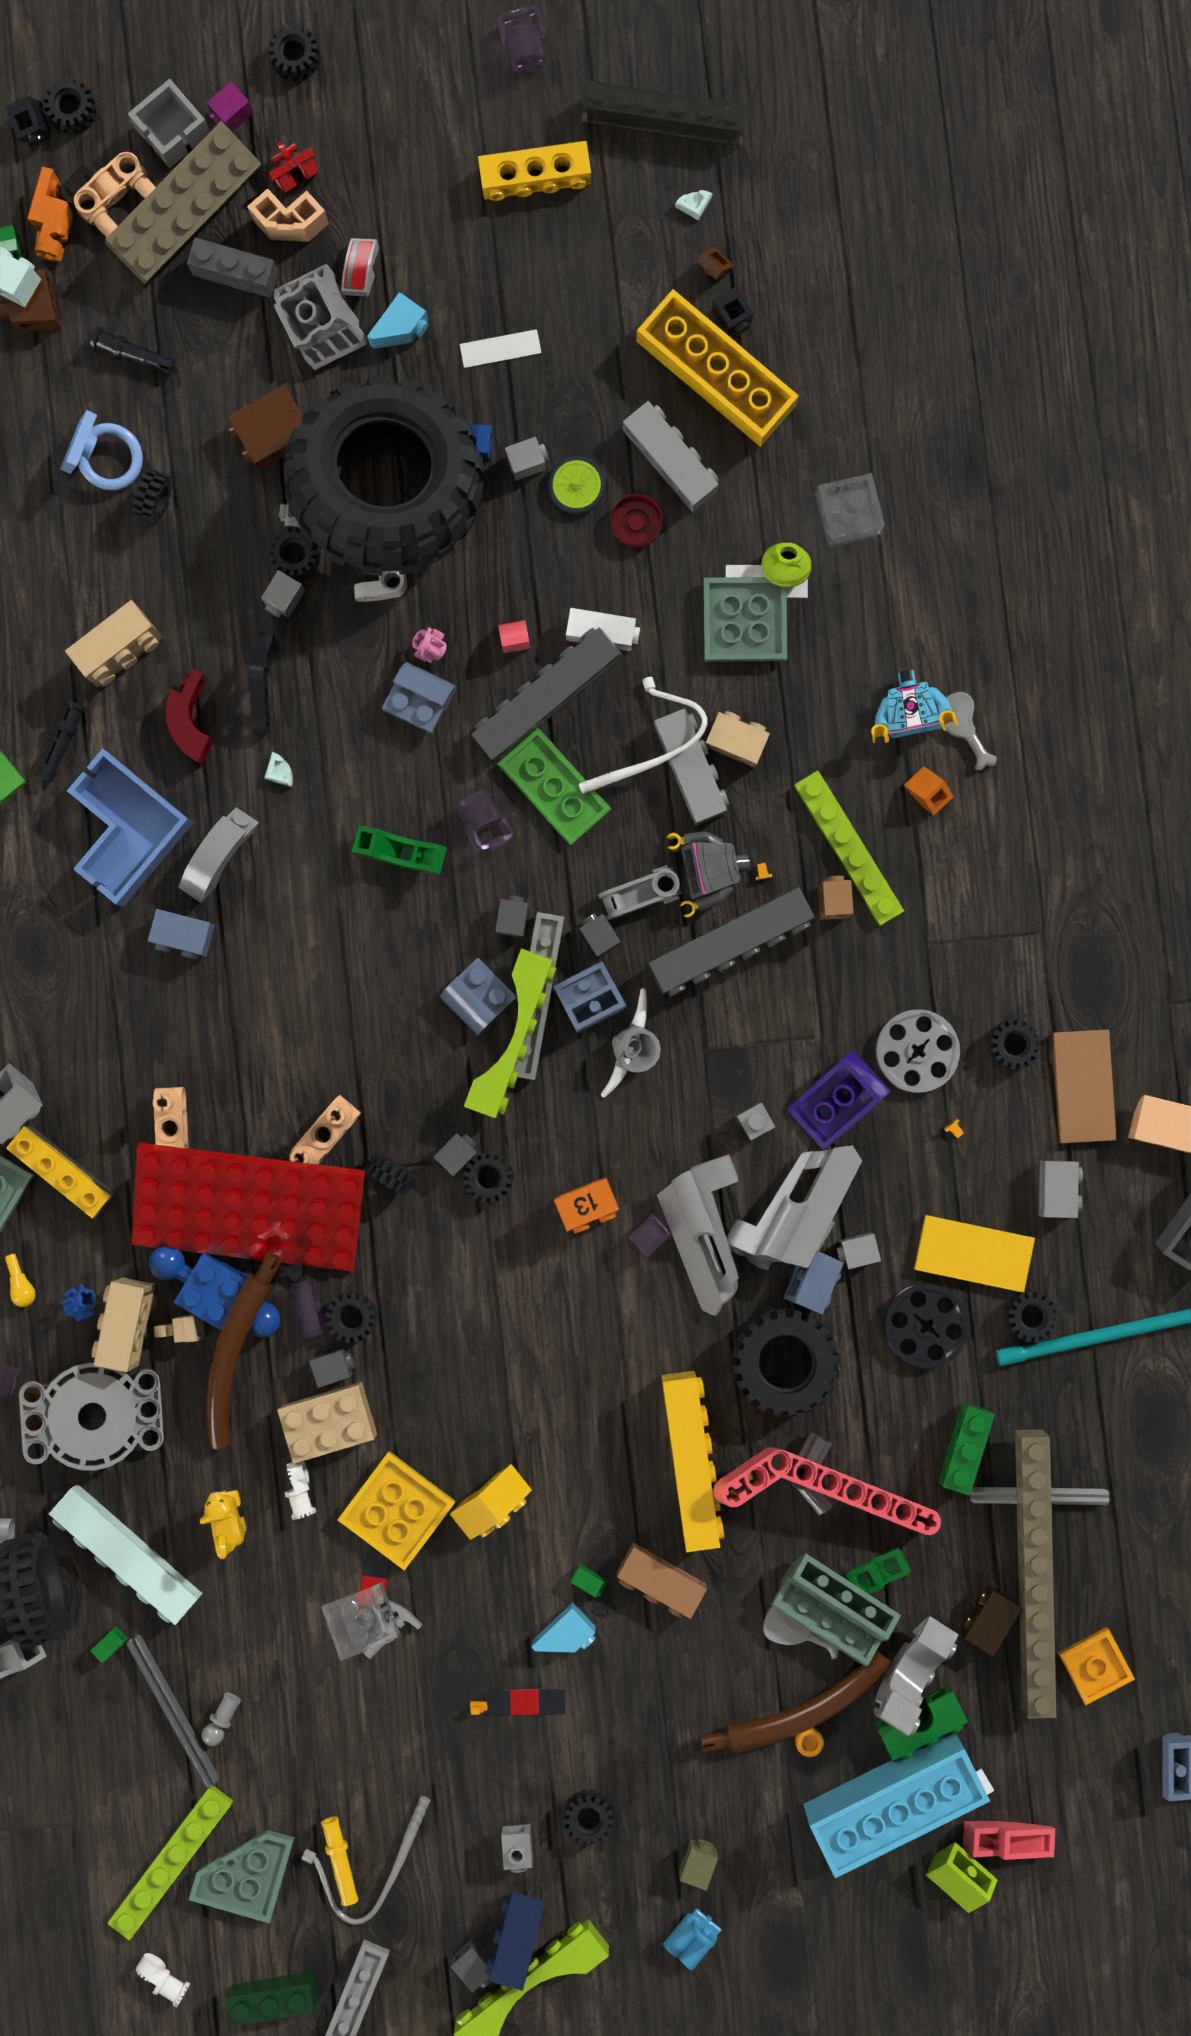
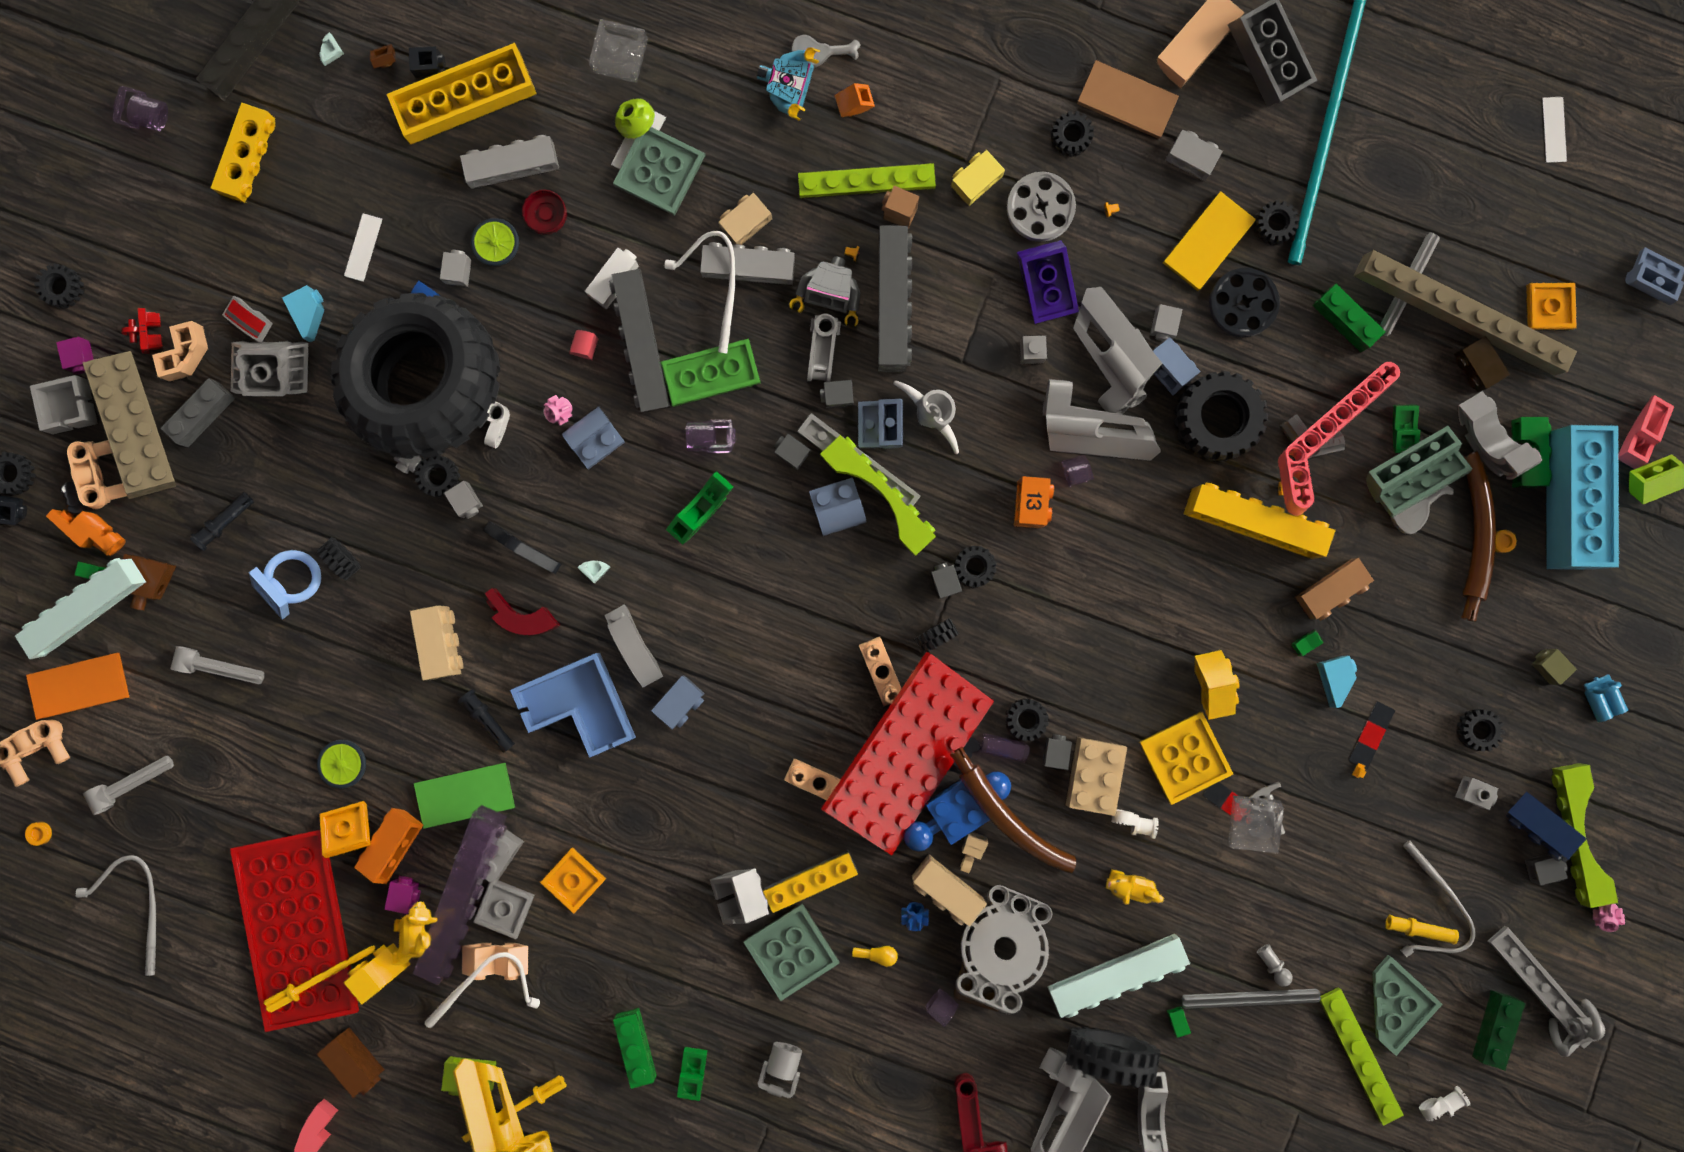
camera: 70 degrees left, 0 degrees up
reddish brown brick [227,384,302,471] -> none
none -> light yellow brick [951,150,1005,206]

